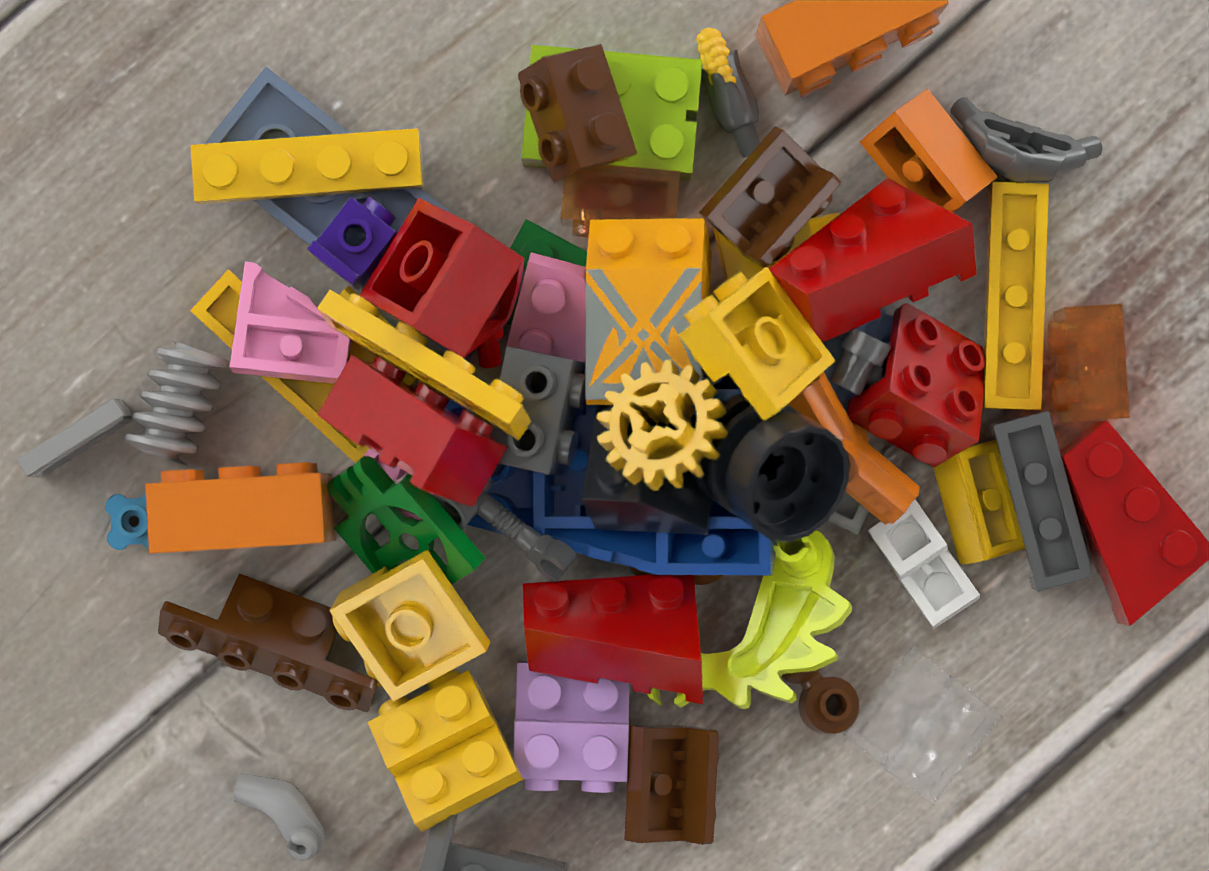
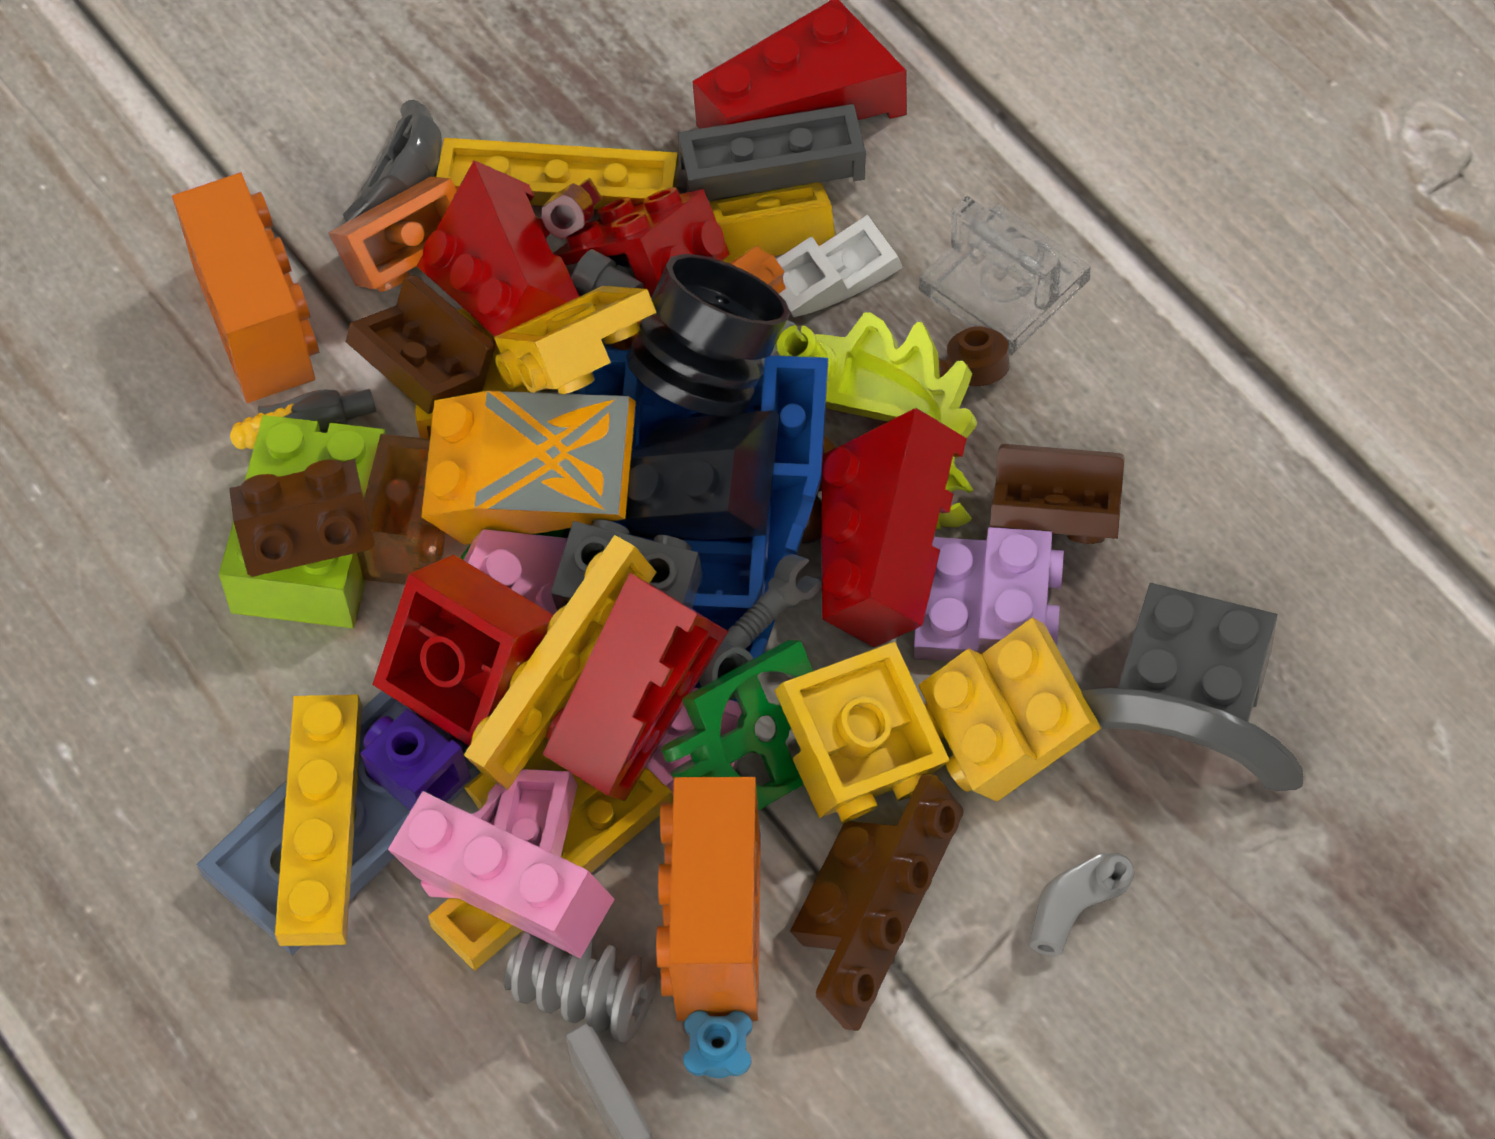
camera: 85 degrees left, 30 degrees down
yellow gear [597,360,727,491] -> none
clear orange brick [1048,303,1130,423] -> none
none -> bright pink brick [388,791,615,959]
none -> bar [541,178,603,240]

